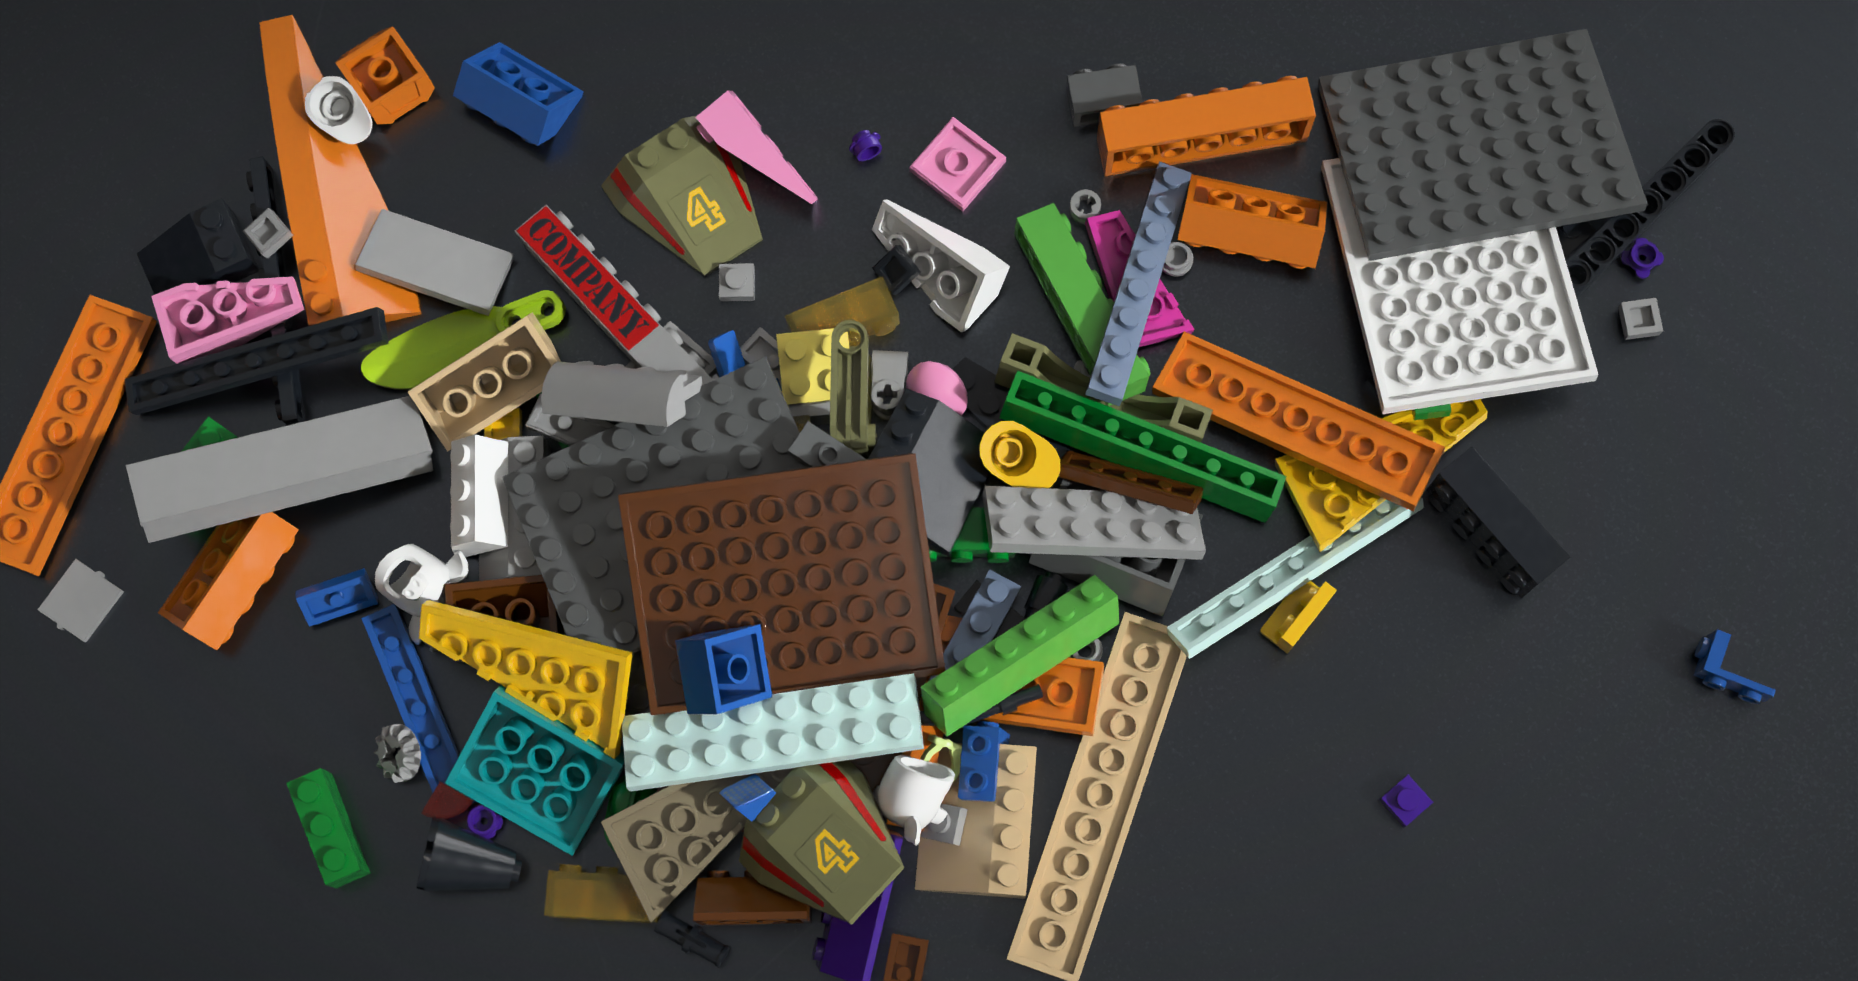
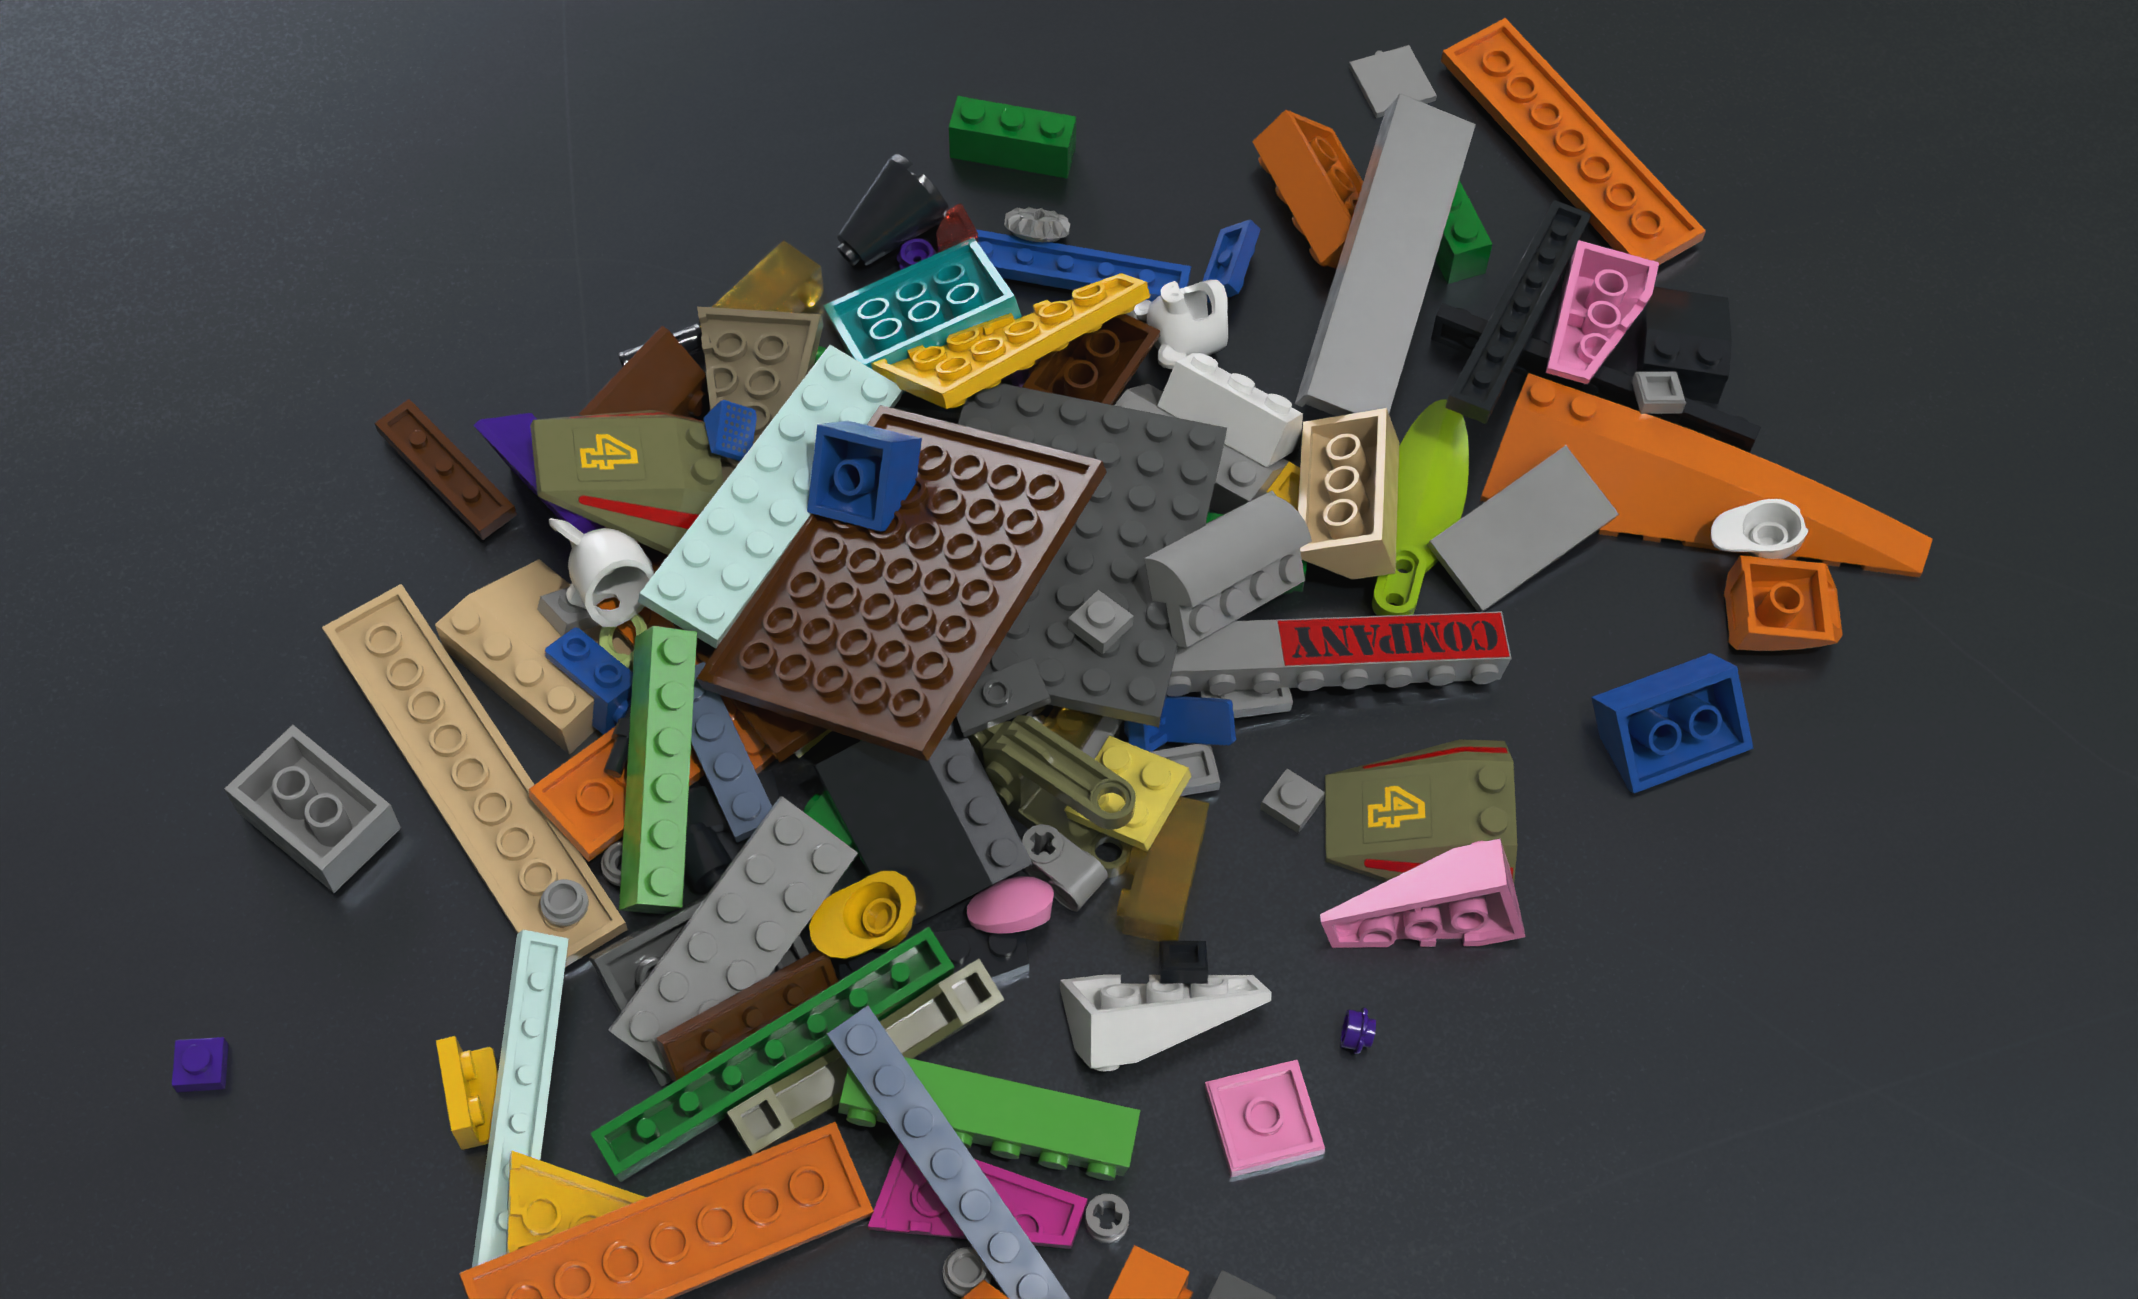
camera: 120 degrees right, 15 degrees down
none -> light grey brick [224,725,401,893]
none -> light grey plate [540,879,589,926]
none -> light grey plate [1068,590,1134,654]

